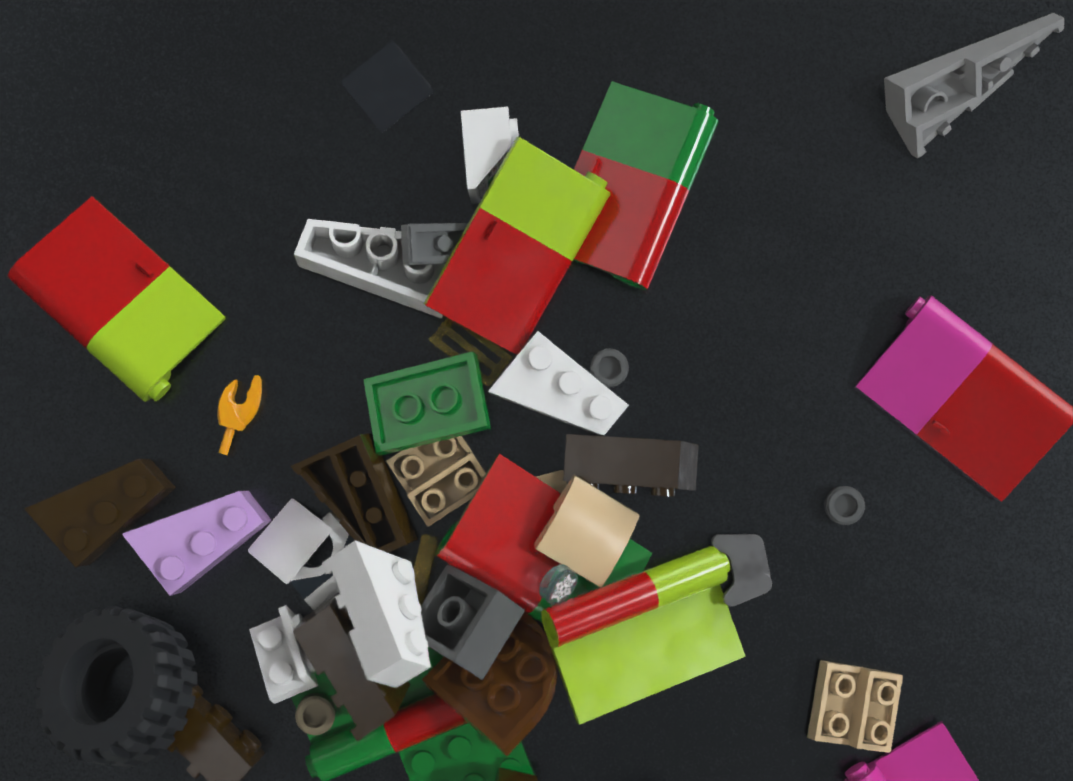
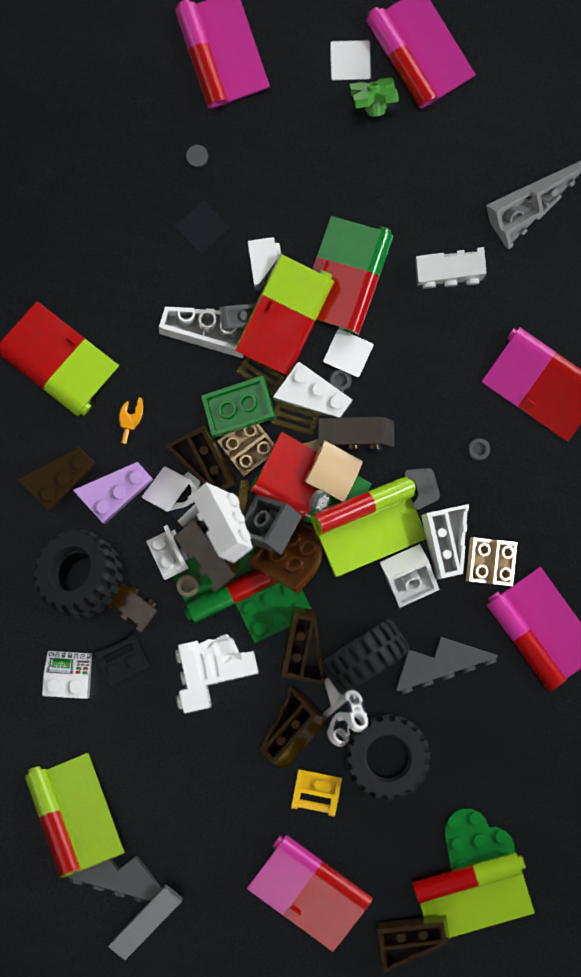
camera: 10 degrees left, 0 degrees up
none -> clear yellow tile [271,401,319,436]
none -> white sticker [323,329,373,377]
none -> white slope [380,544,439,608]
none -> white wedge [415,247,486,289]
none -> white wedge [421,504,469,580]

